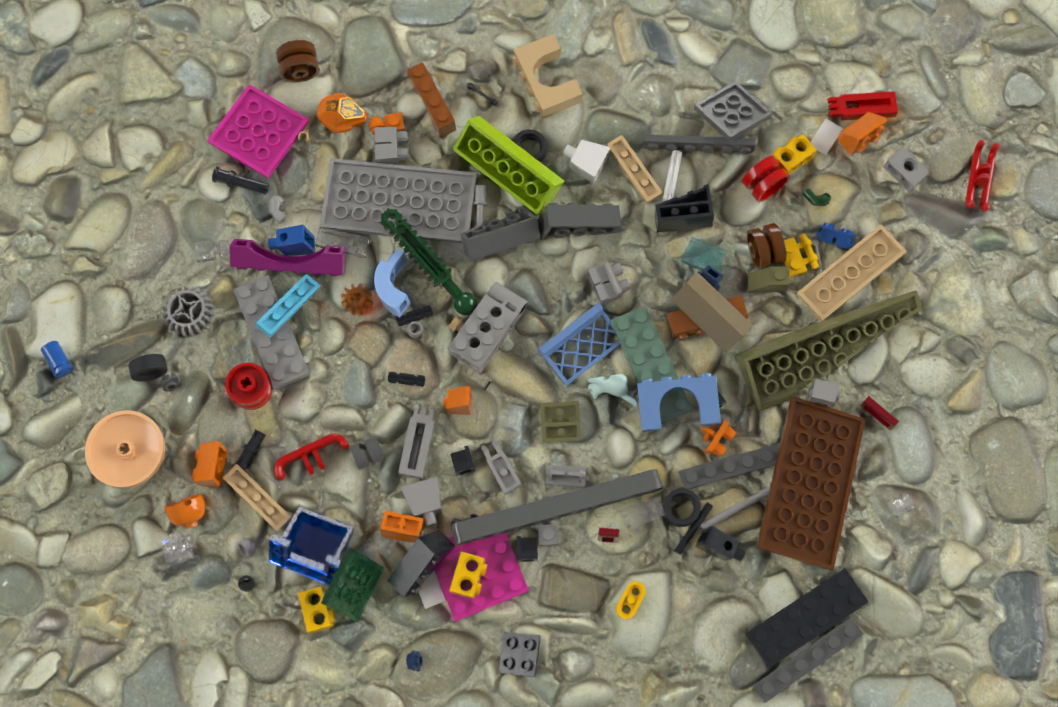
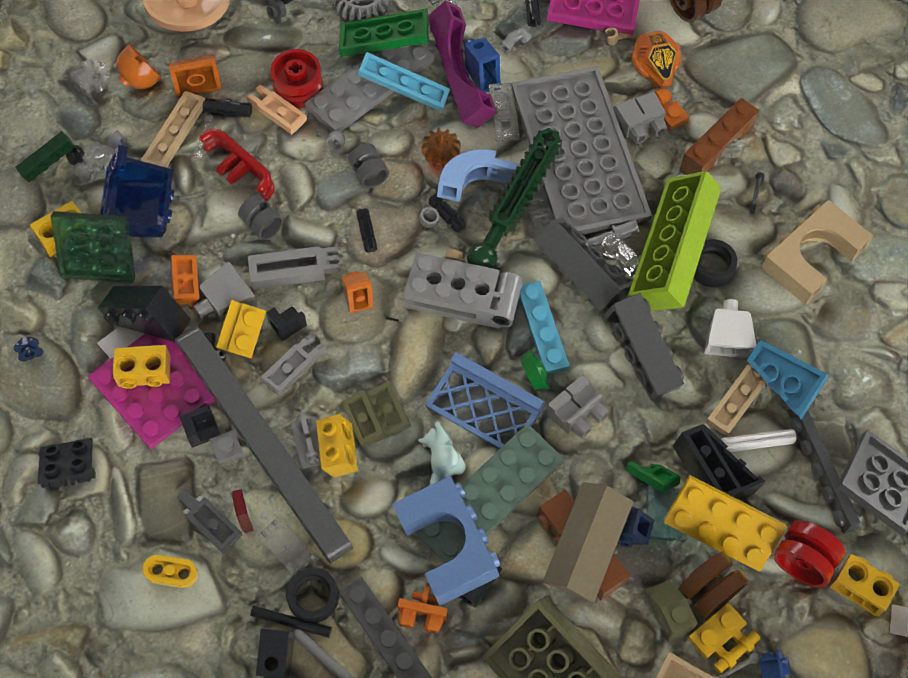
camera: 65 degrees right, 10 degrees down
dark green arm [802,188,831,206] -> none
none -> dark green piece [15,131,75,182]
none -> clear plate [73,141,117,183]
none -> dark grey hinge [177,489,242,554]
none -> yellow plate [216,300,266,359]
none -> light nougat hinge [246,85,307,135]
none -> yellow brick [316,414,358,478]
none -> light grey hinge [325,131,345,152]
none -> green plate [338,9,429,57]
none -> dark grey wheel [348,143,389,188]
none -> medium azure plate [519,281,569,375]
none -> green hat [520,349,550,391]
none -> clear plate [602,235,638,276]
none -> green tile [626,462,681,493]
none -> yellow plate [664,475,787,572]
none -> dark azure wing [747,340,829,420]

